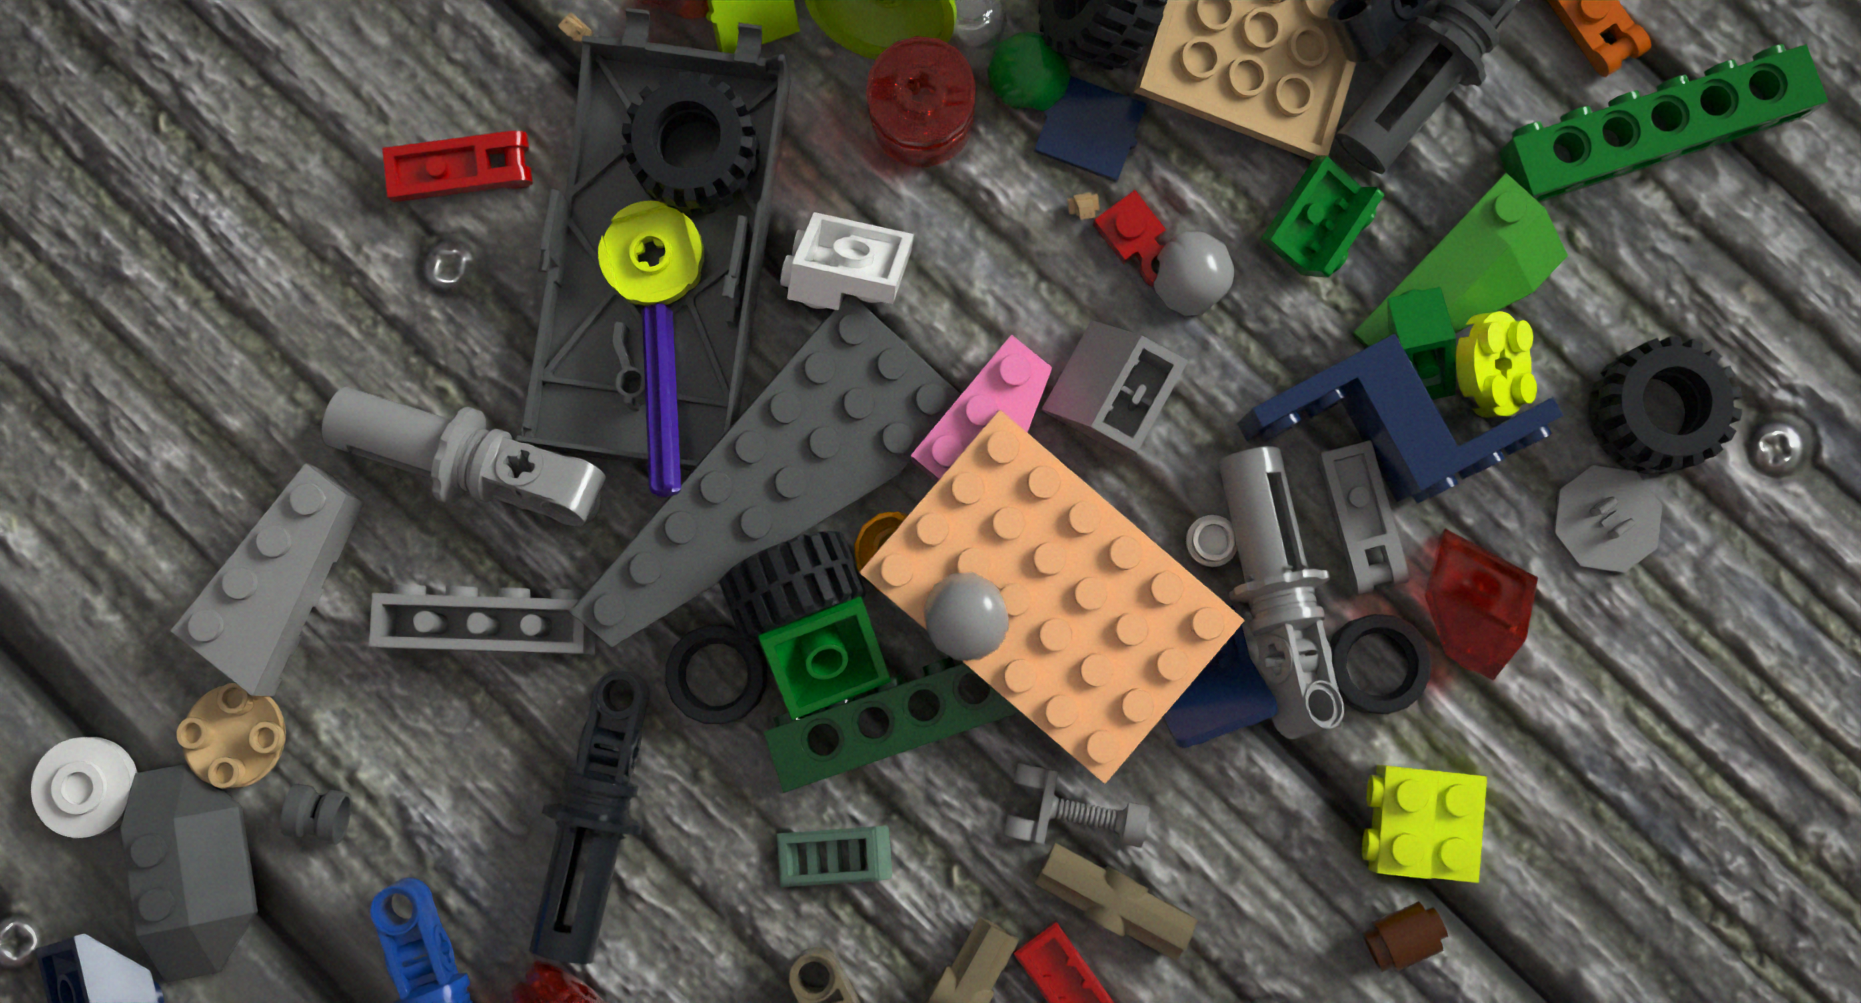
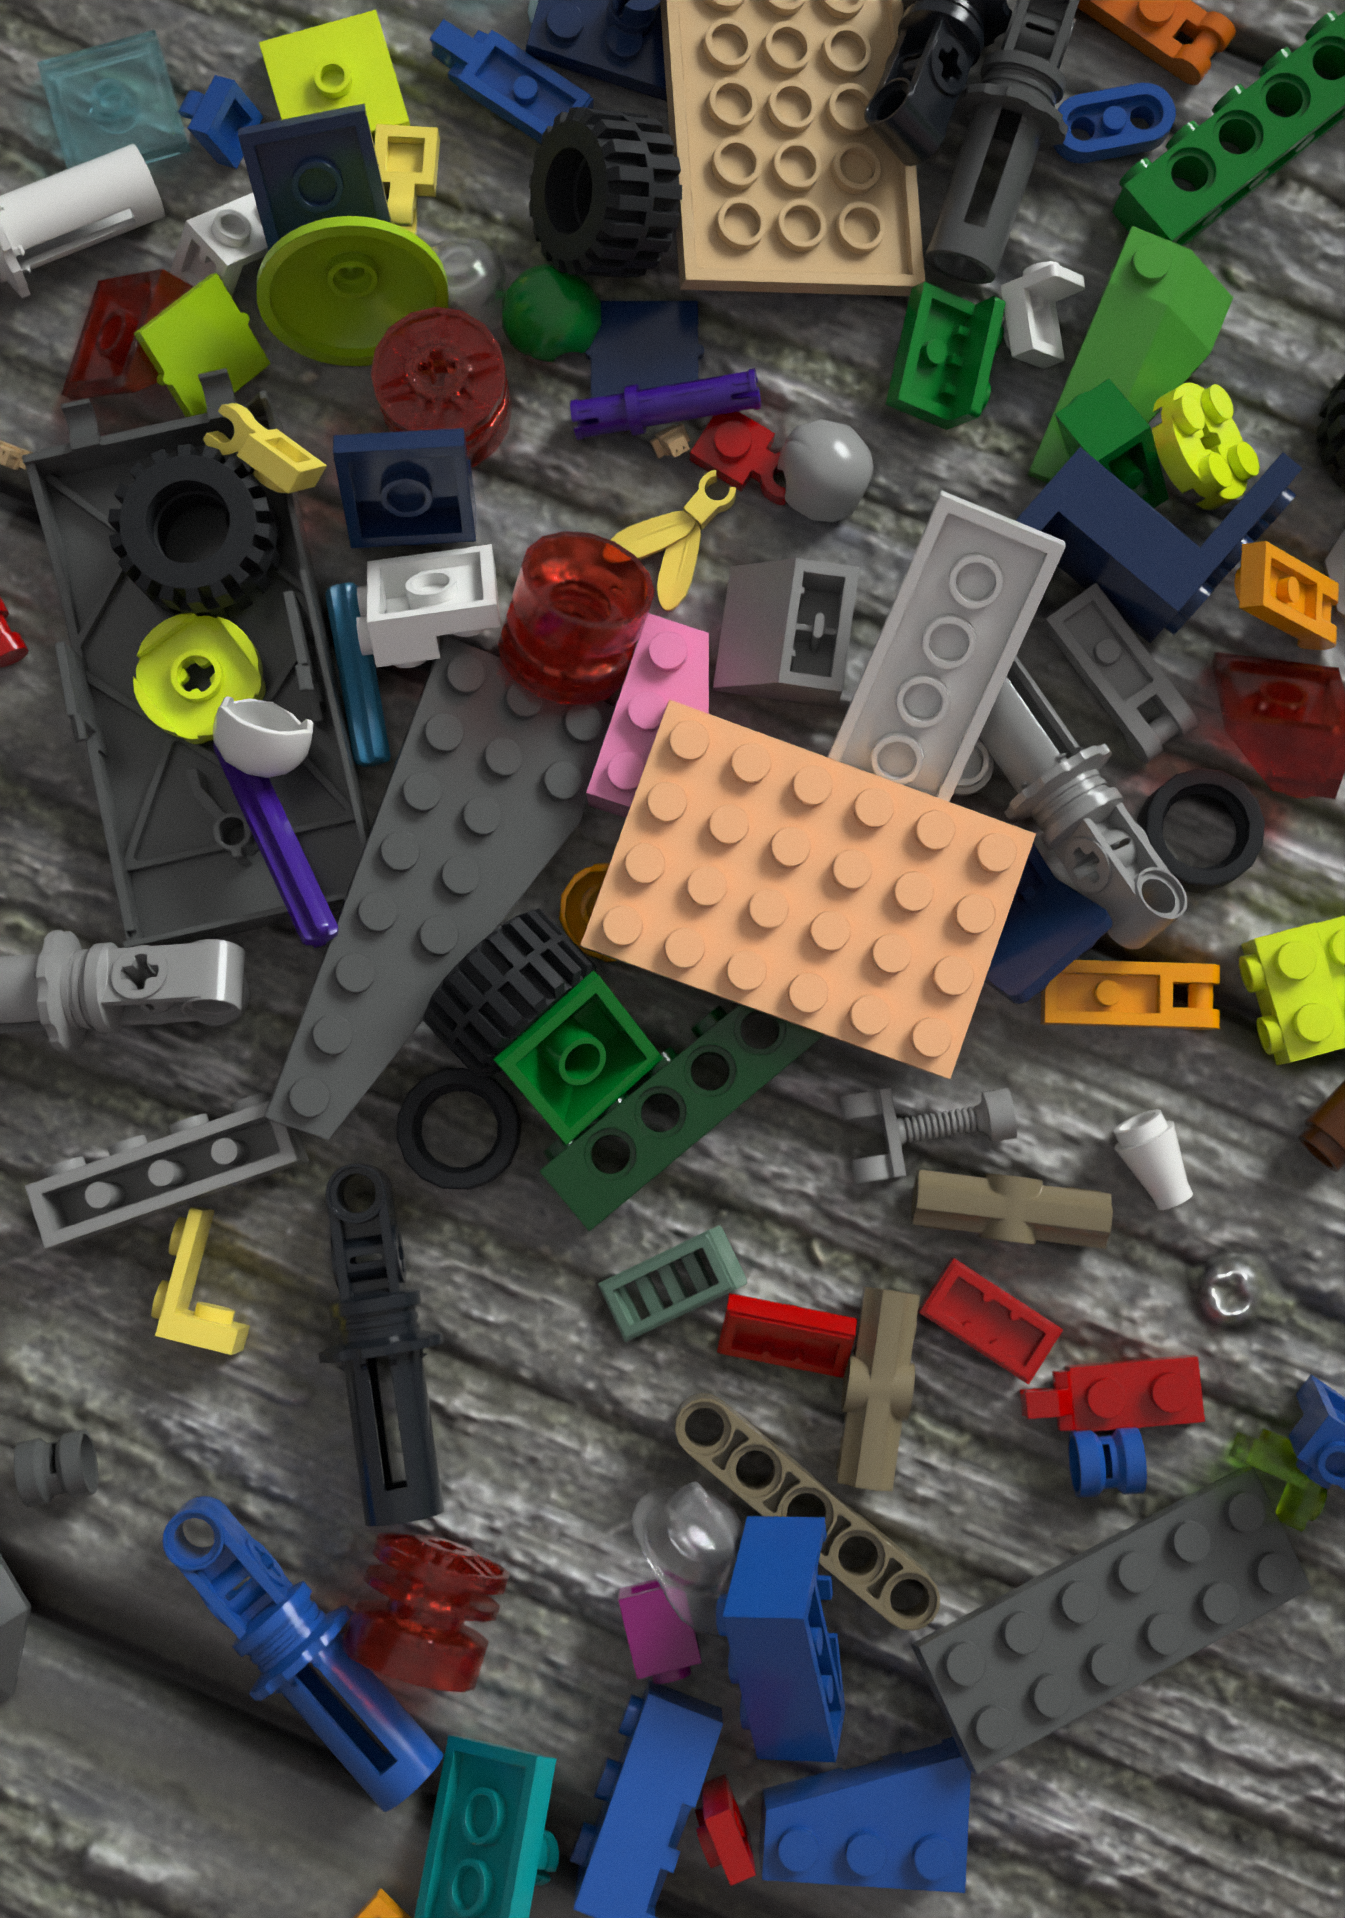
camera: 30 degrees left, 0 degrees up
light grey hair [924,572,1009,661] -> none
none -> light yellow bracket [151,1207,250,1355]
none -> light yellow plate [203,403,327,494]
none -> white hair [213,696,313,778]
none -> dark azure axle [325,582,391,767]
none -> dark blue plate [333,428,476,548]
none -> clear red wheel [498,531,655,705]
none -> dark purple pin [570,368,761,440]
none -> light yellow piece [604,470,736,611]
none -> red plate [717,1293,857,1378]
none -> white plate [827,490,1066,802]
none -> white bracket [1000,261,1085,369]
none -> light orange plate [1040,960,1220,1030]
none -> blue plate [1053,83,1176,164]
none -> white cone [1113,1109,1193,1210]
none -> light orange plate [1234,541,1339,650]

